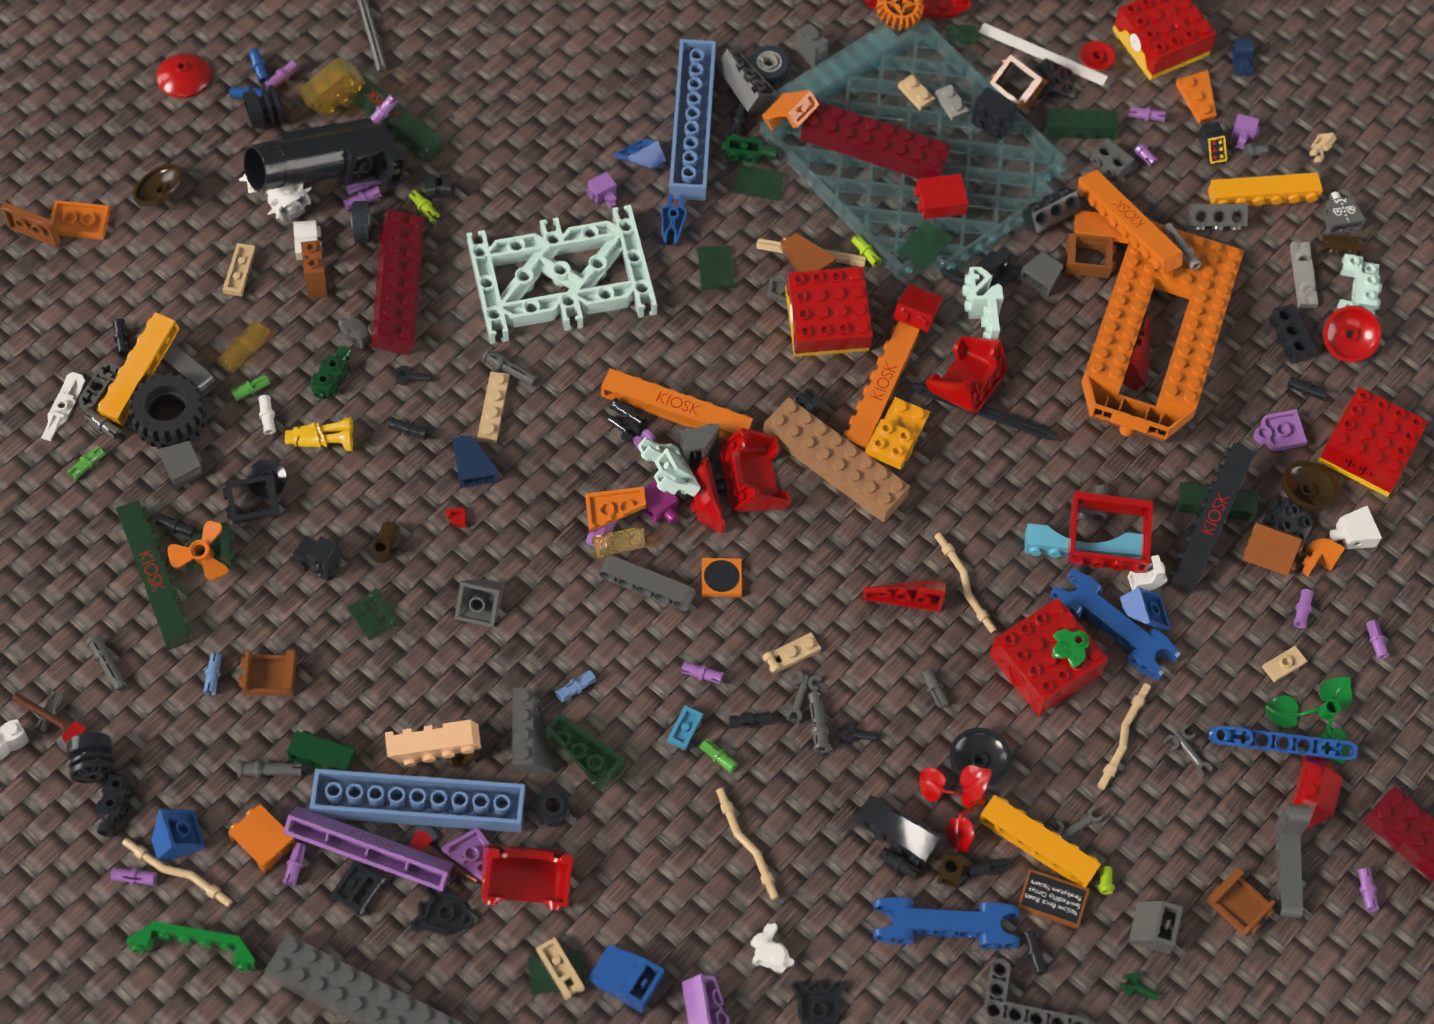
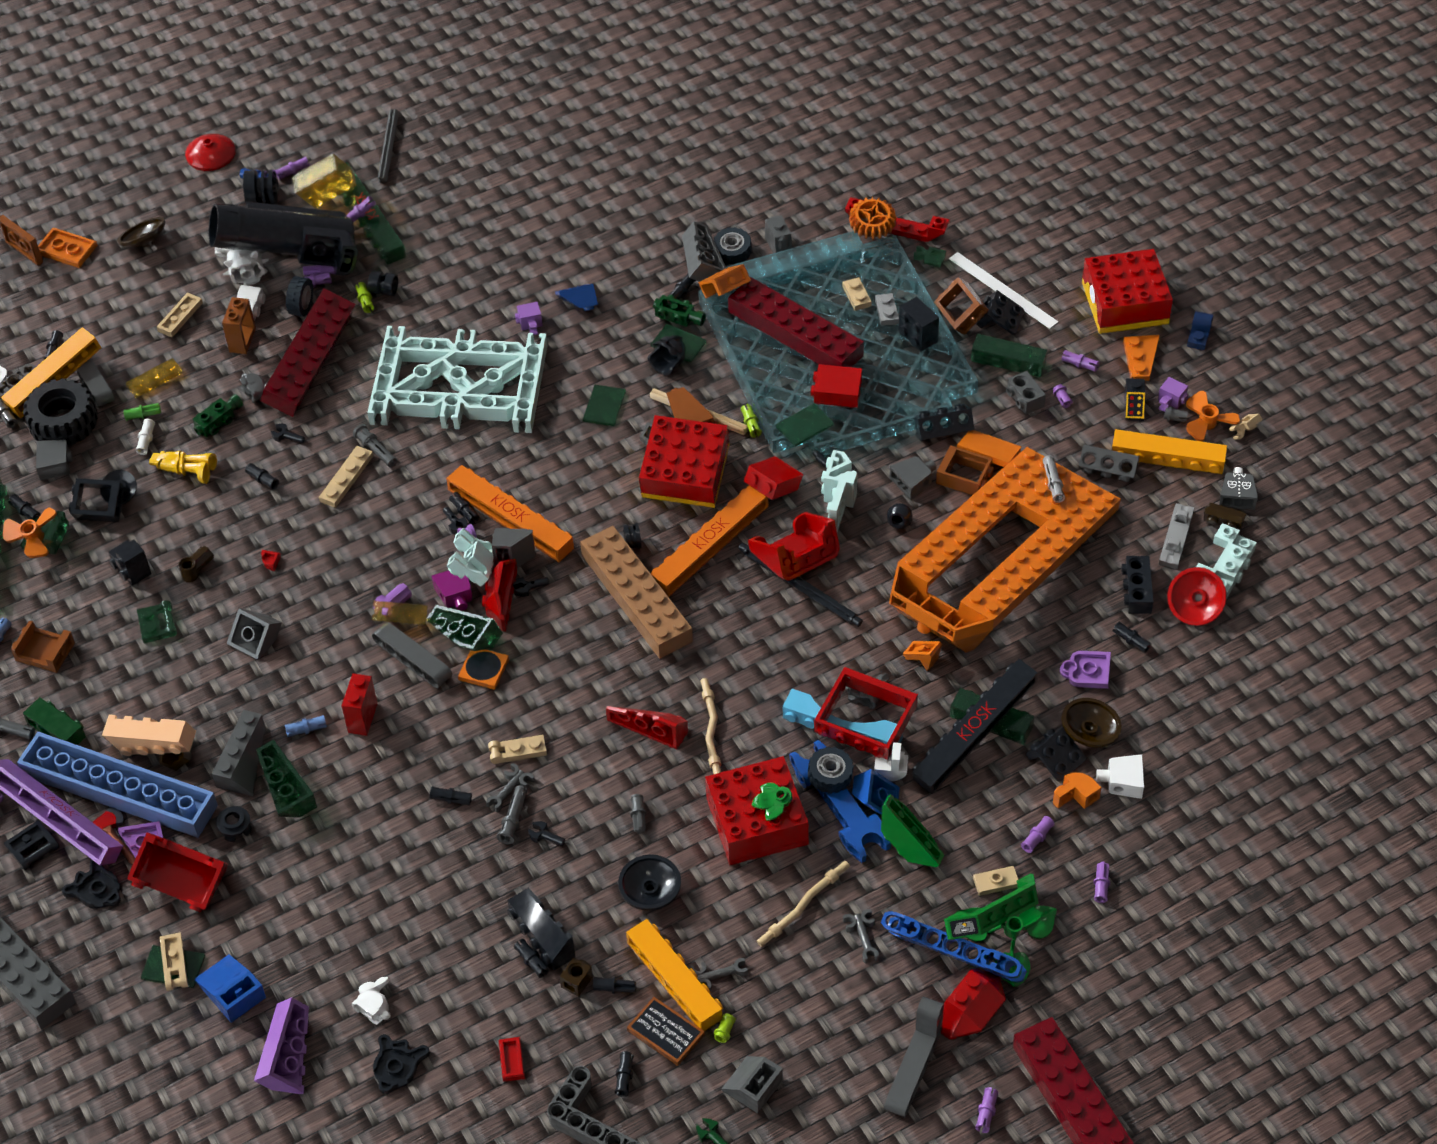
camera: 25 degrees right, 10 degrees down
blue pin [248,48,270,84] -> none
dark blue slope [452,435,499,488] -> none
orange wing [585,486,646,533] -> none
blue hinge [661,194,687,247] -> none
dark azure plate [667,706,703,751] -> none
medium blue brick [669,39,716,201] -> none
medium lavender pin [681,661,724,685] -> none
bright green axle [700,739,738,773] -> none
tan bar [716,788,779,900] -> none
red windscreen [720,428,791,512] -> none
light orange piece [865,397,930,470] -> none
blue piece [873,897,1020,950] -> none
red plant [920,765,992,854] -> none
black bracket [974,248,1020,290] -> none
orange brick [1077,169,1183,275] -> none
red dish [1080,41,1115,71] -> none
red wedge [1122,316,1151,391] -> none
dark orange panel [1206,867,1276,937] -> none
dark orange brick [1242,521,1304,576] -> none
red piece [1318,386,1429,497] -> none
none -> red brick [341,673,378,736]
none -> clear green wedge [426,605,503,651]
none -> red tile [499,1037,525,1082]
none -> black helmet [648,335,686,375]
none -> black wheel [808,747,854,794]
none -> green wedge [881,794,944,867]
none -> black piece [887,503,913,529]
none -> orange slope [903,641,942,671]
none -> green slope [944,873,1039,940]
none -> orange piece [1186,391,1240,442]

